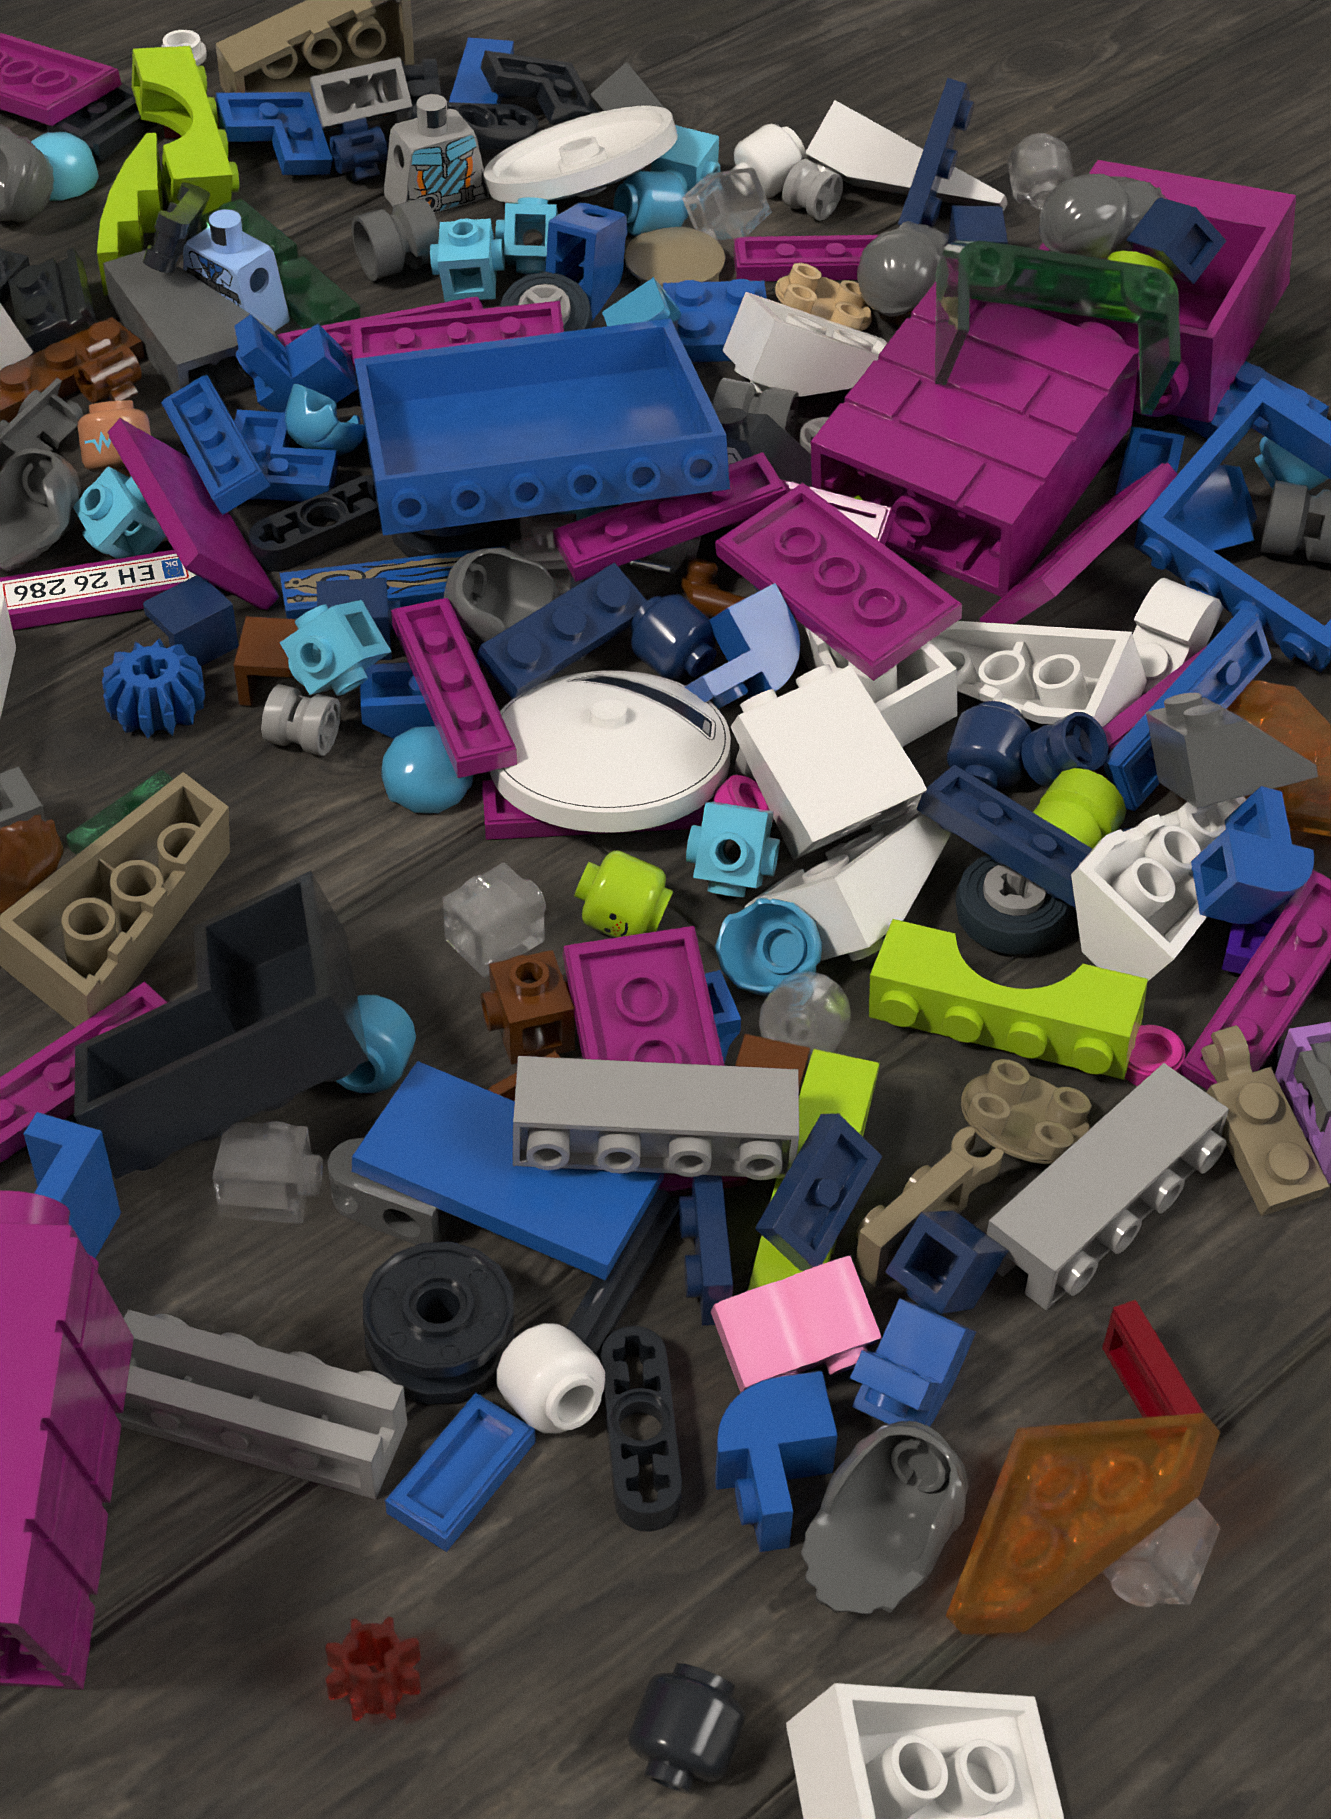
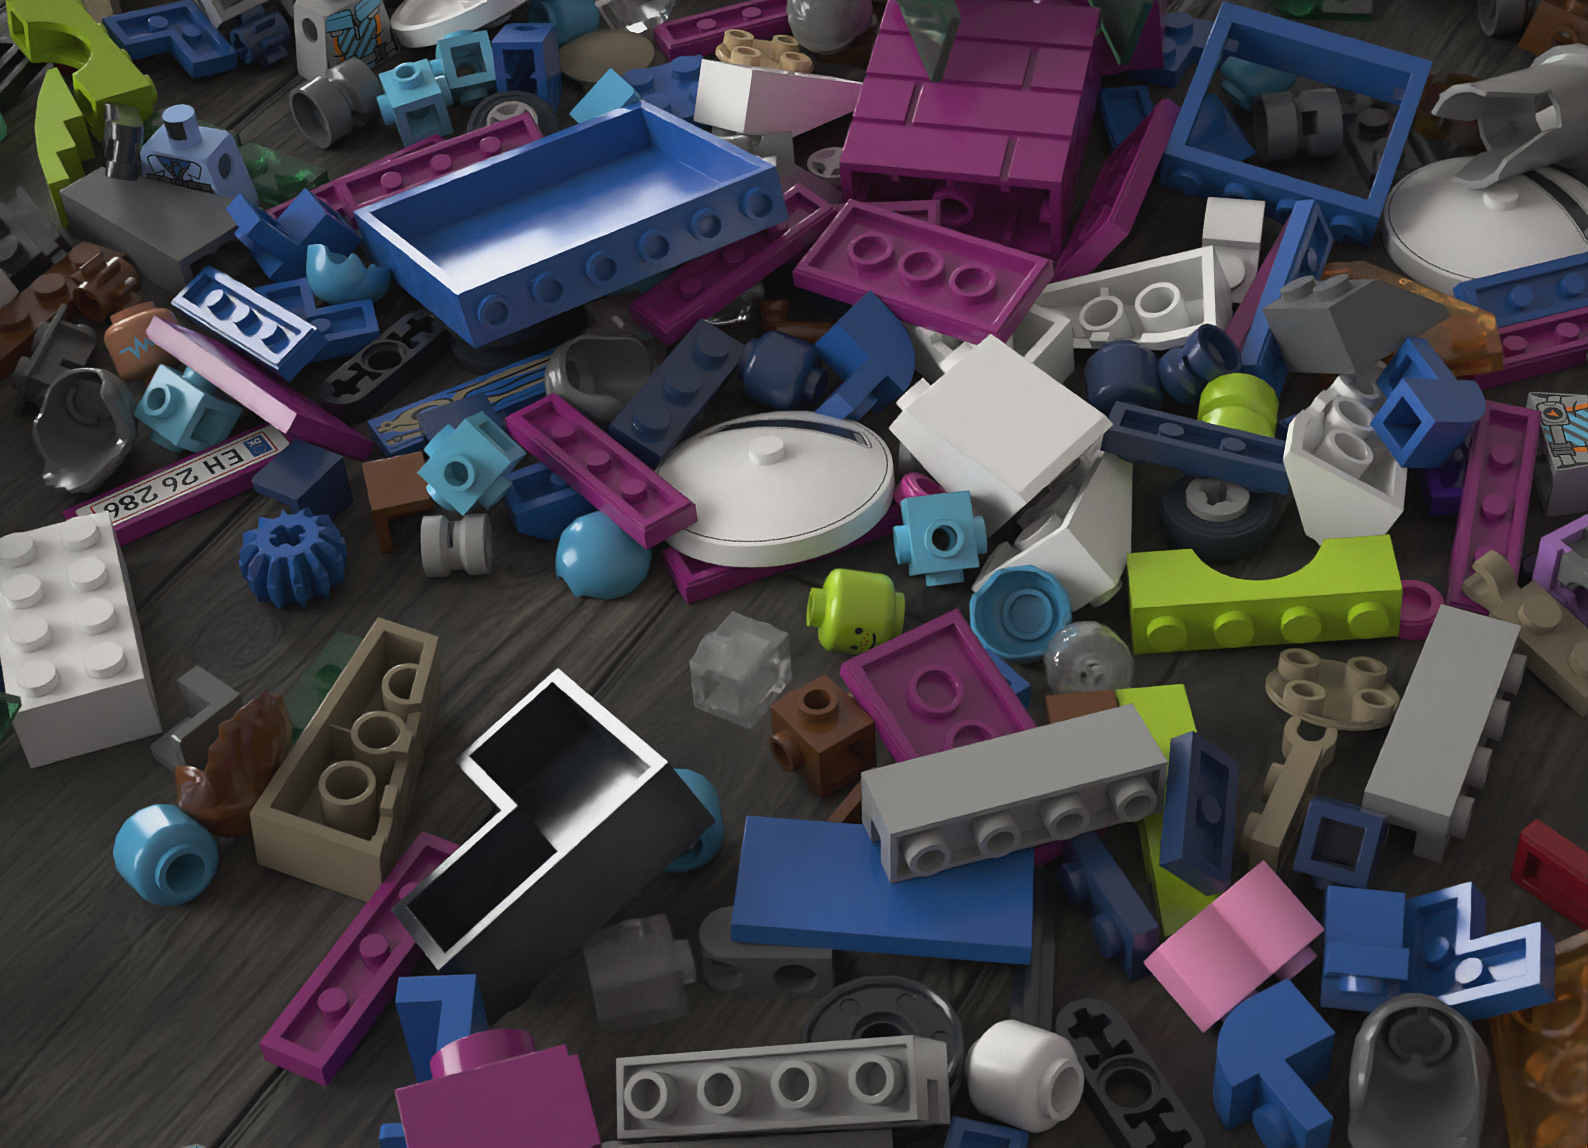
camera: 15 degrees left, 5 degrees down
none -> light grey brick [616,1035,951,1143]
none -> blue plate [1399,881,1555,1022]

